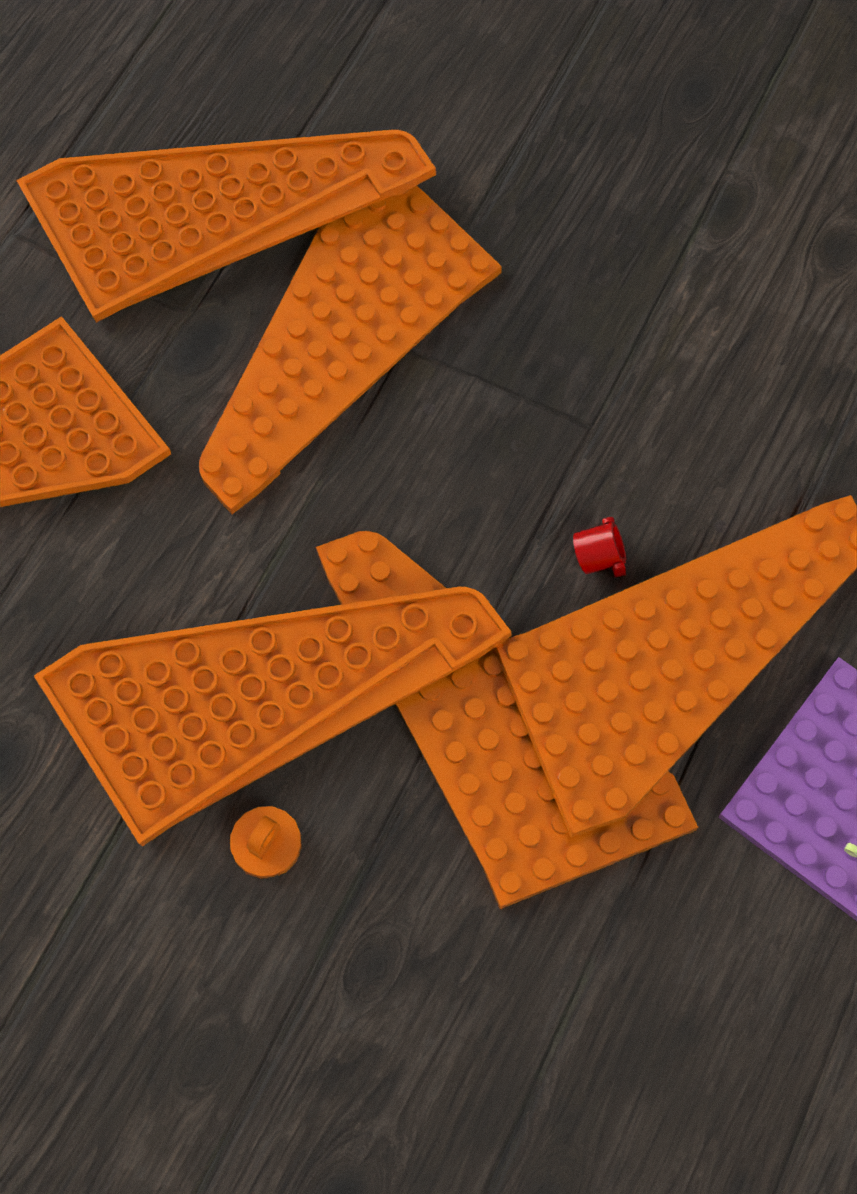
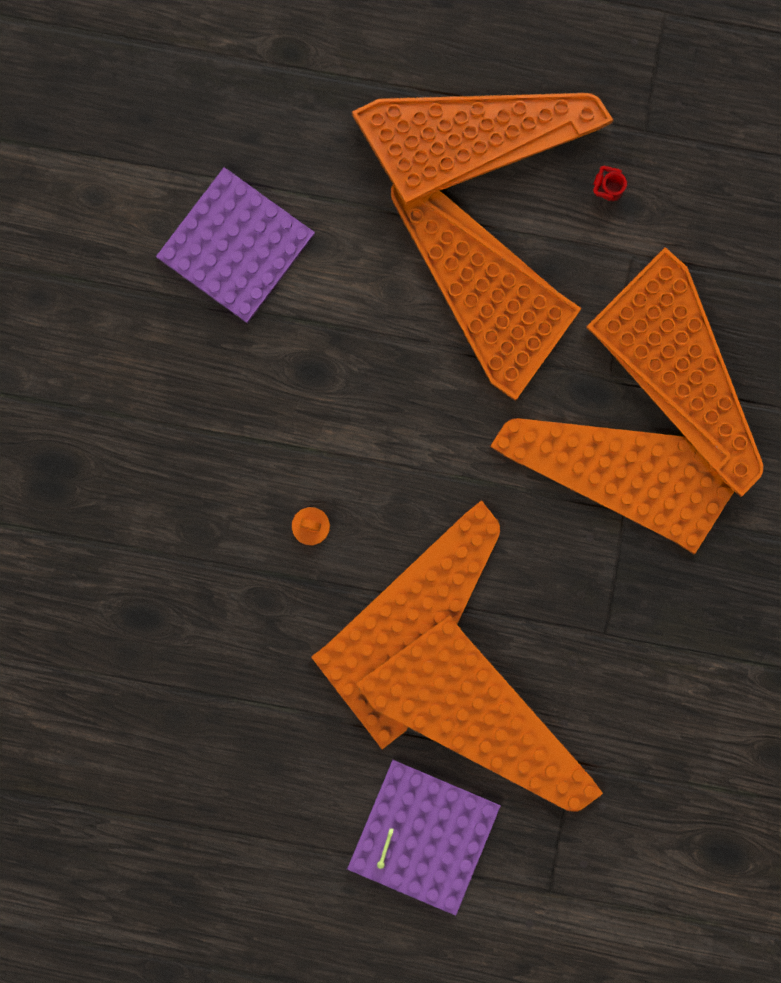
camera: 70 degrees right, 15 degrees up
orange wing [34,587,512,846] -> none
red piece [573,517,626,578] -> none

